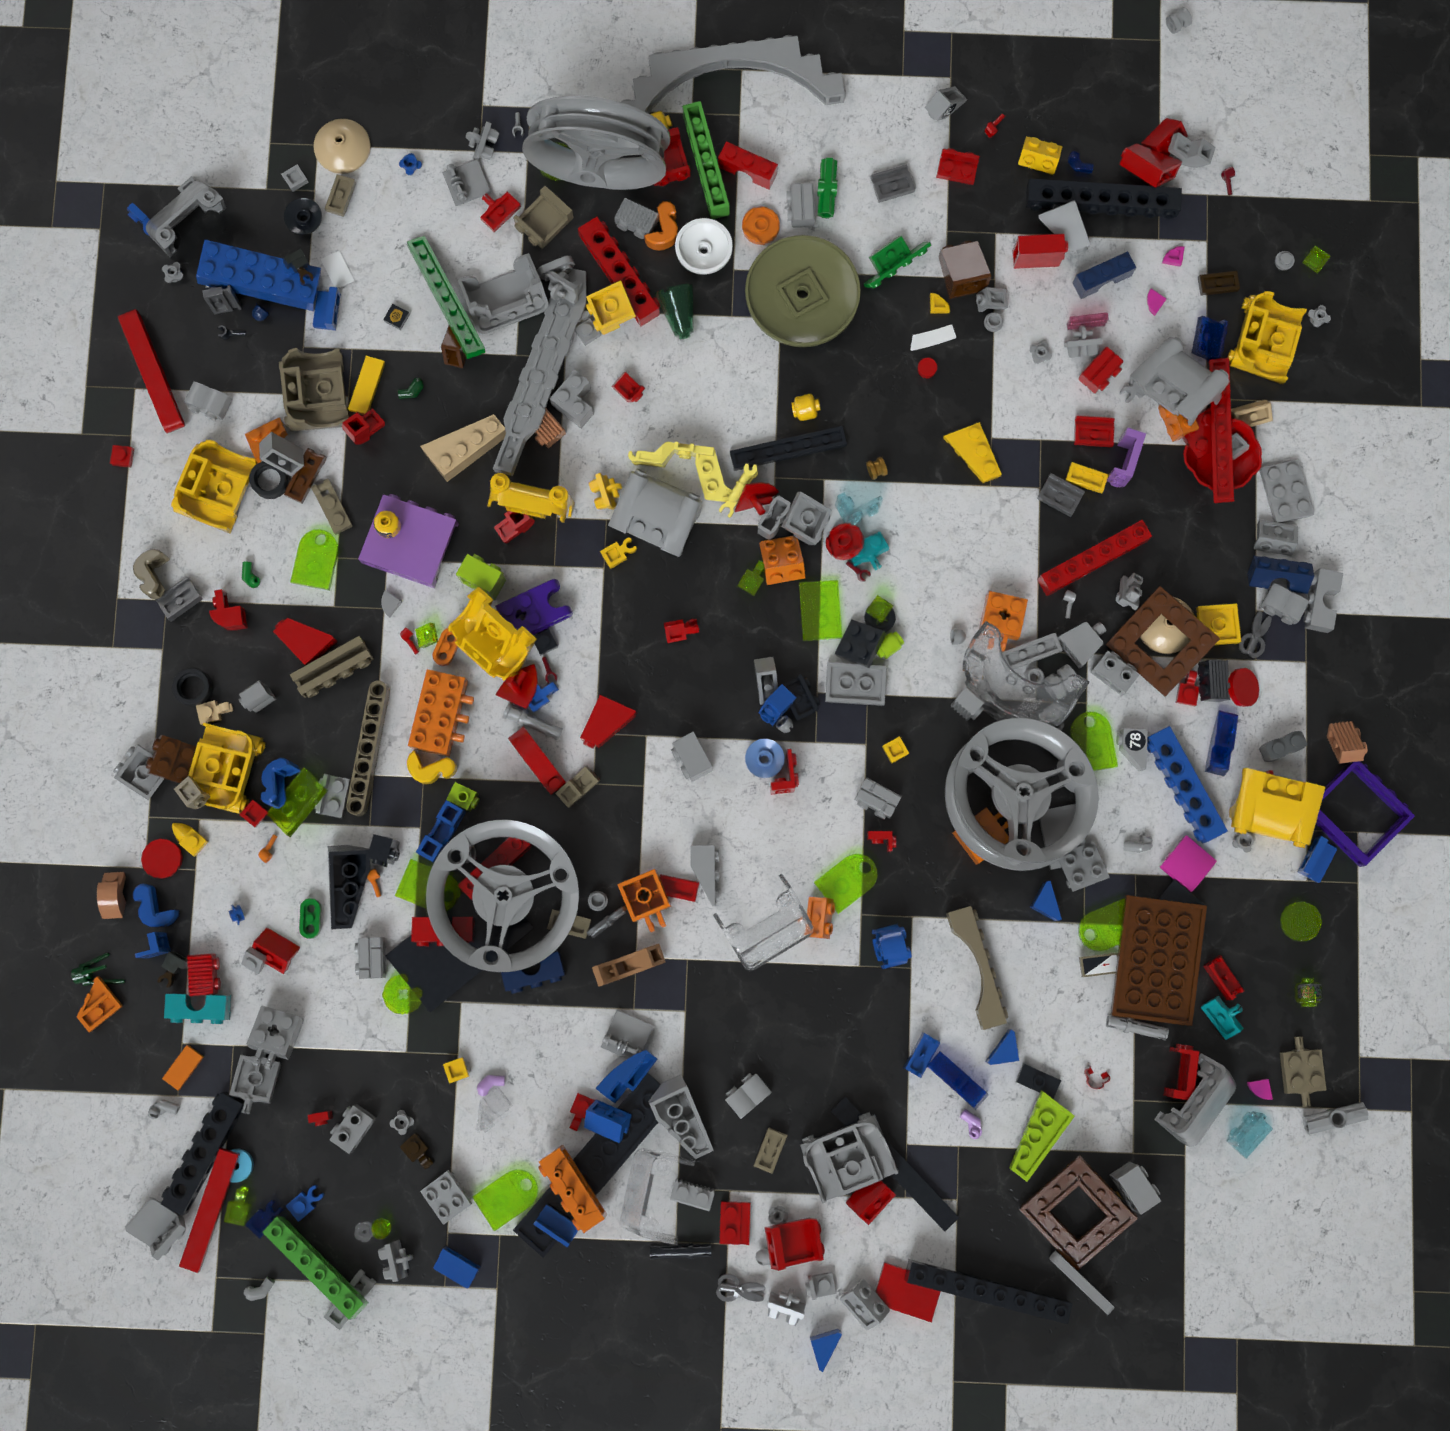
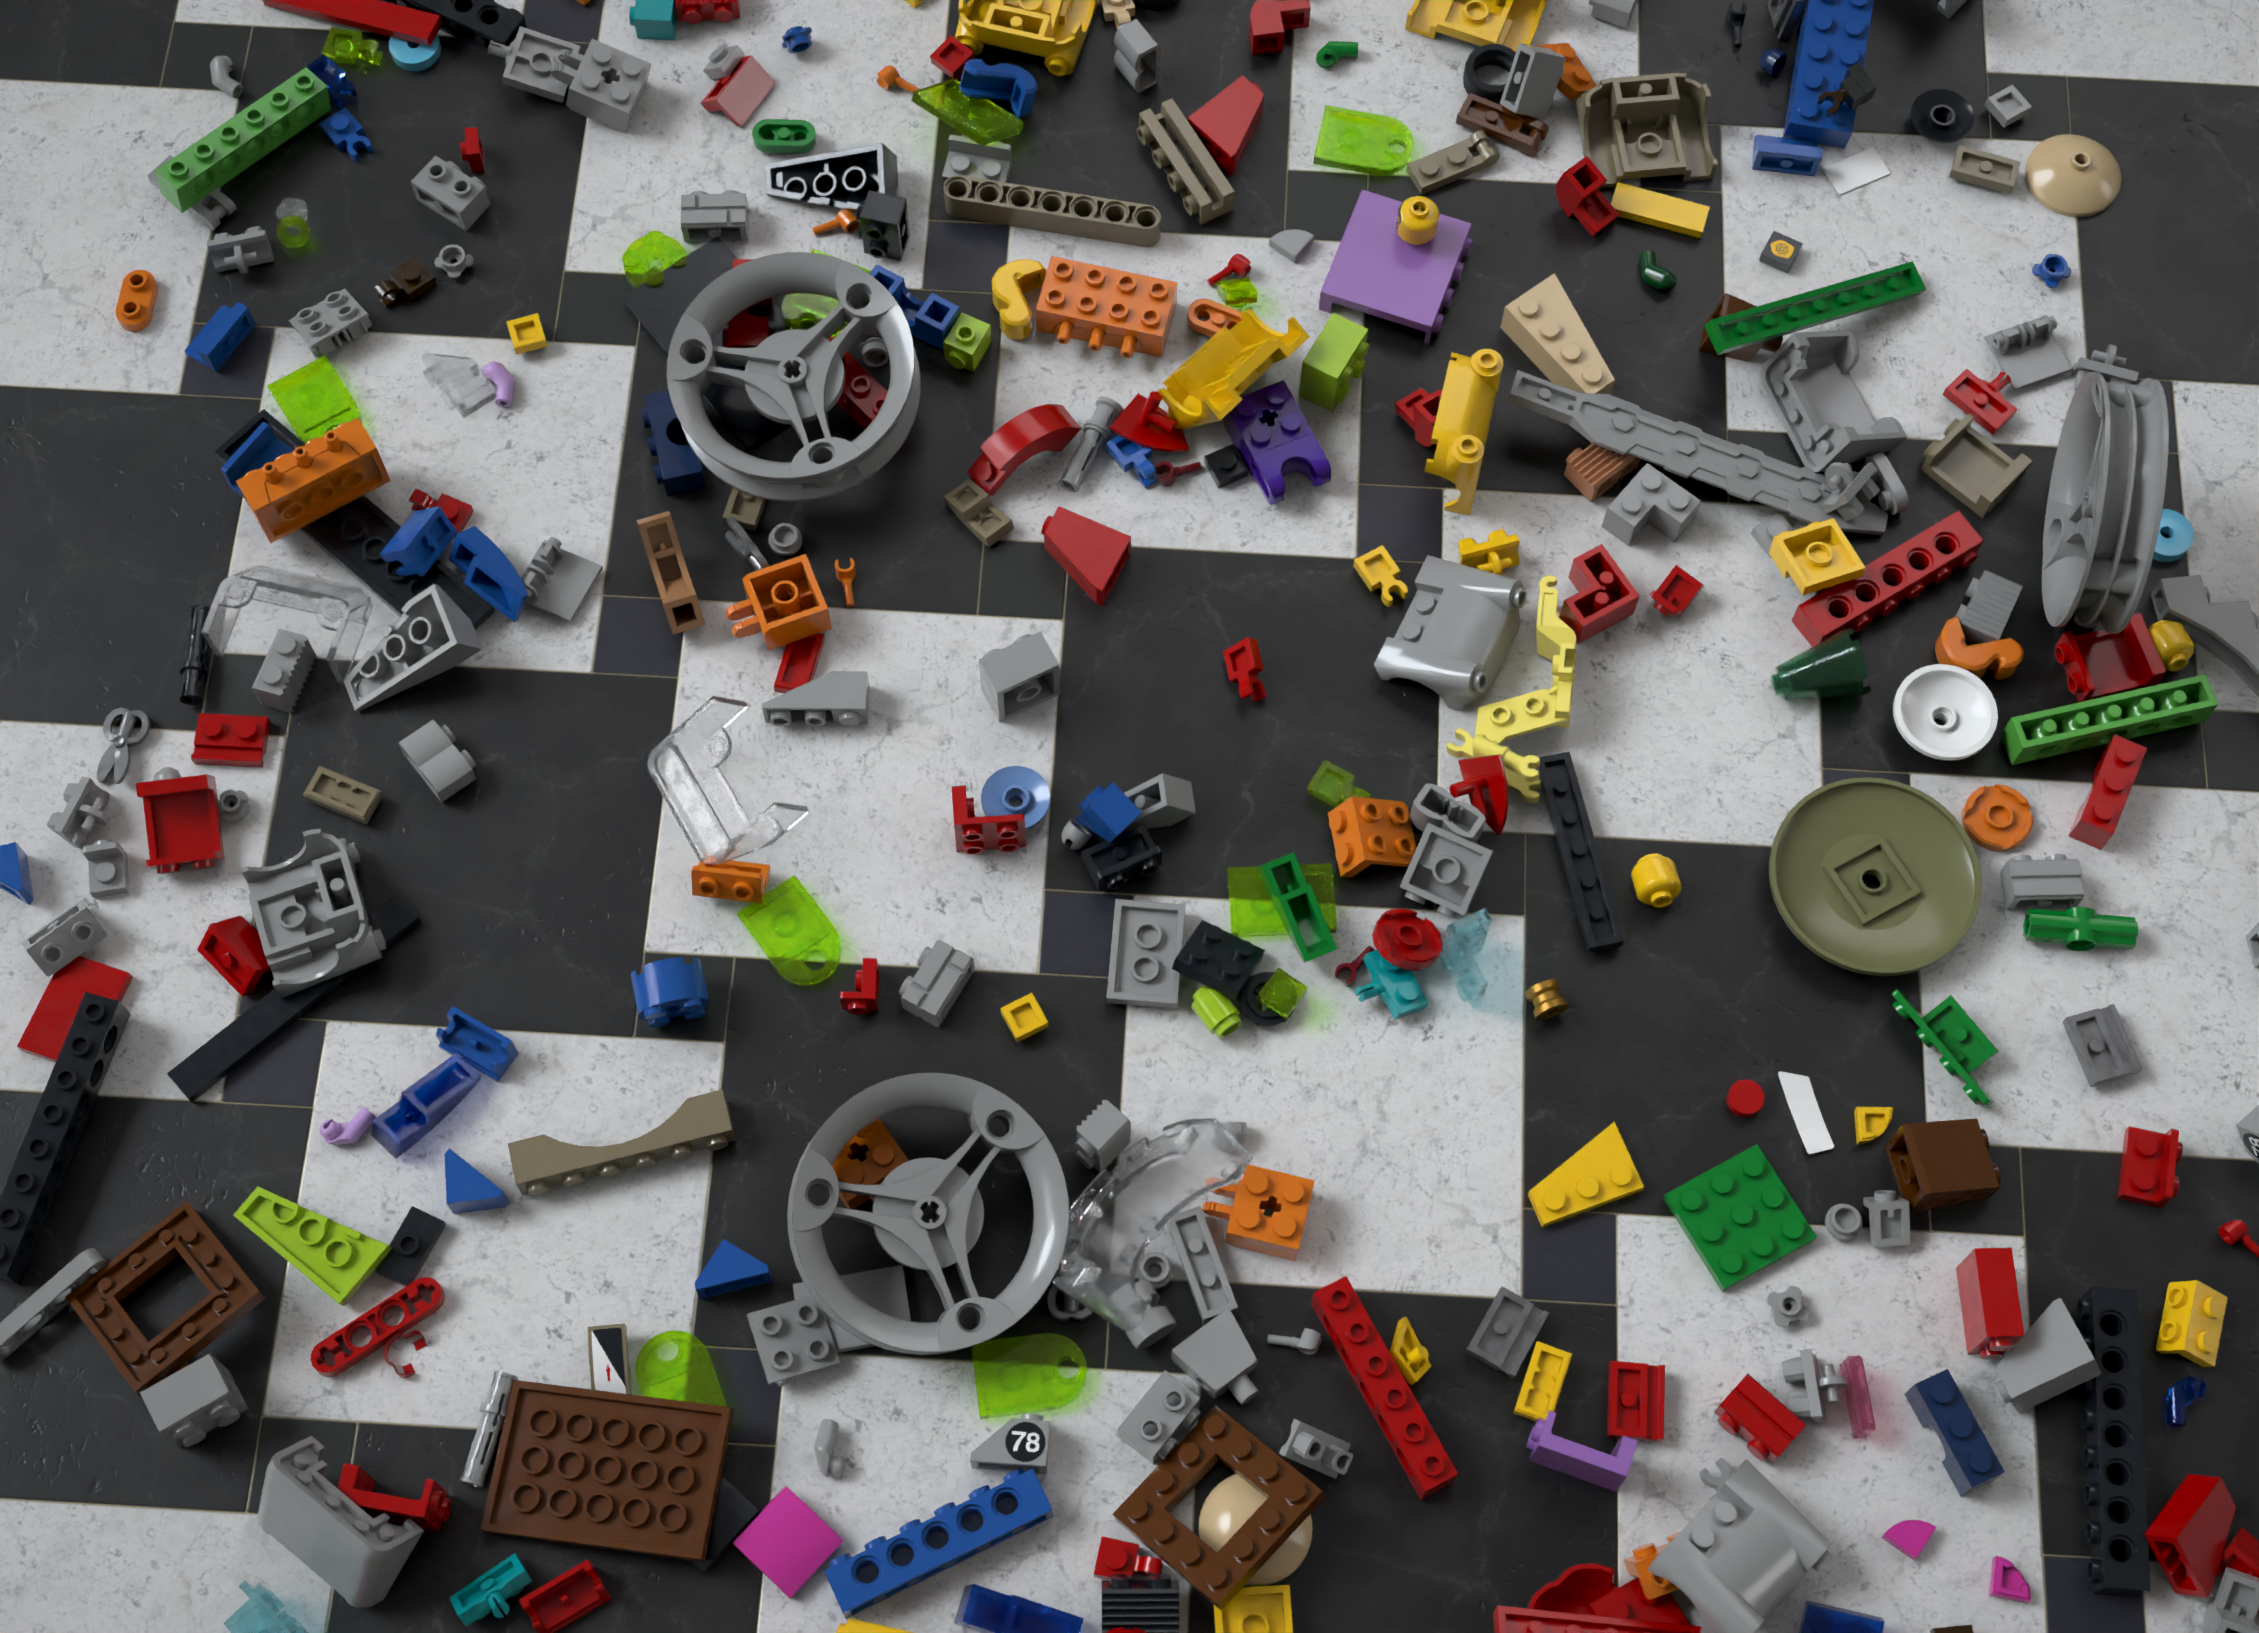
camera: 90 degrees right, 15 degrees down
none -> orange plate [116,270,158,332]
none -> red beam [310,1277,445,1377]
none -> orange hand [835,558,856,607]
none -> green slope [1257,852,1337,963]
none -> yellow piece [1389,1317,1431,1385]
none -> red brick [1559,544,1640,645]
none -> green plate [1663,1144,1817,1292]

